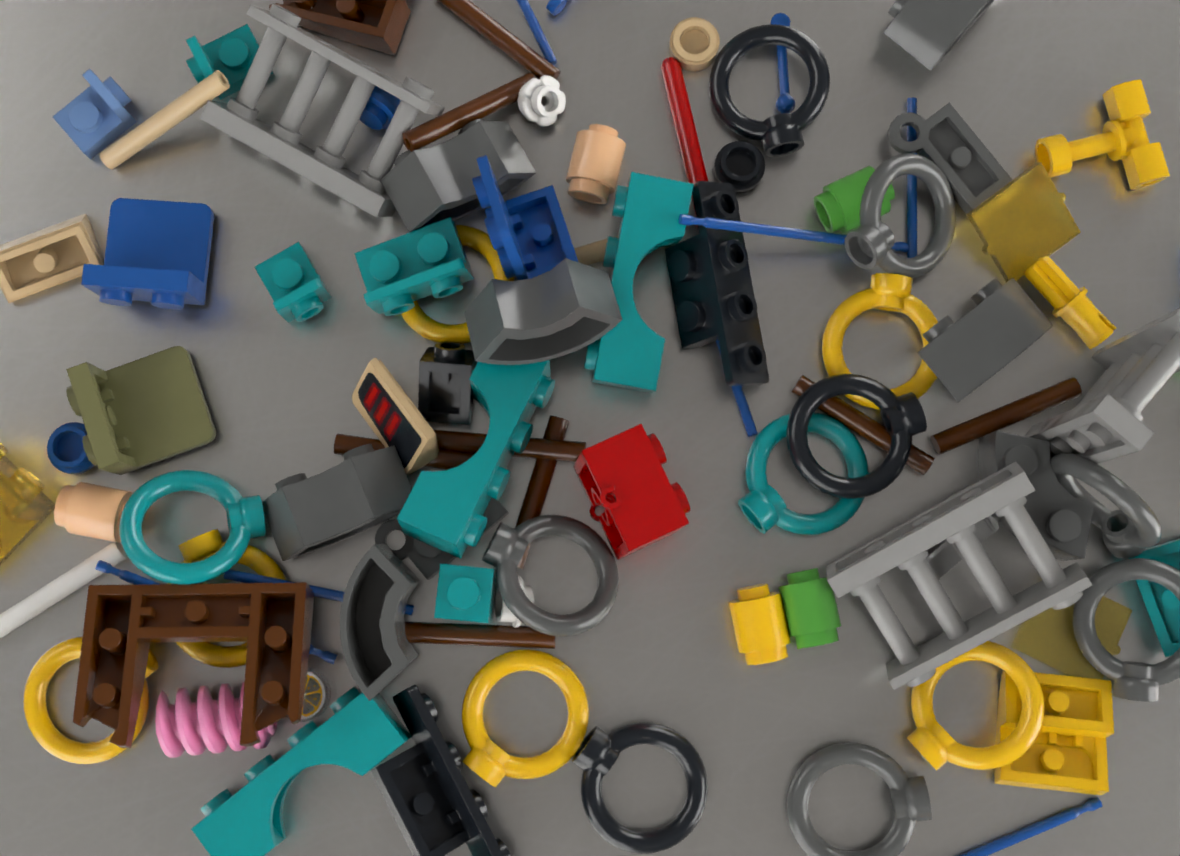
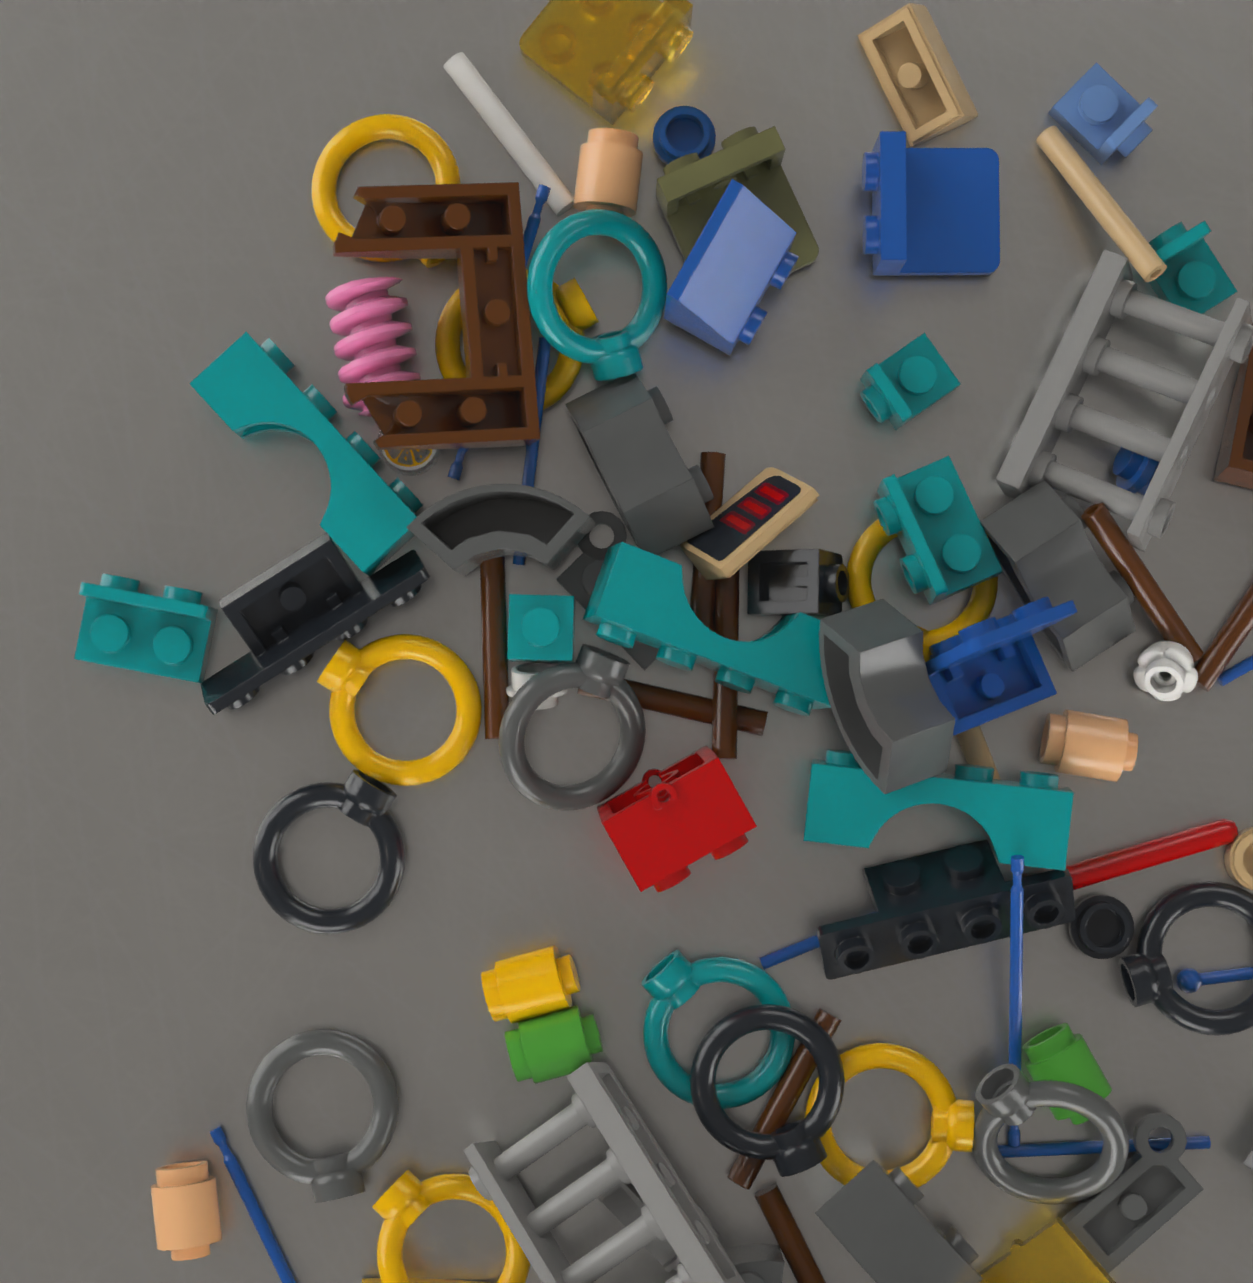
camera: 80 degrees right, 5 degrees up
none -> slope [664,179,799,355]

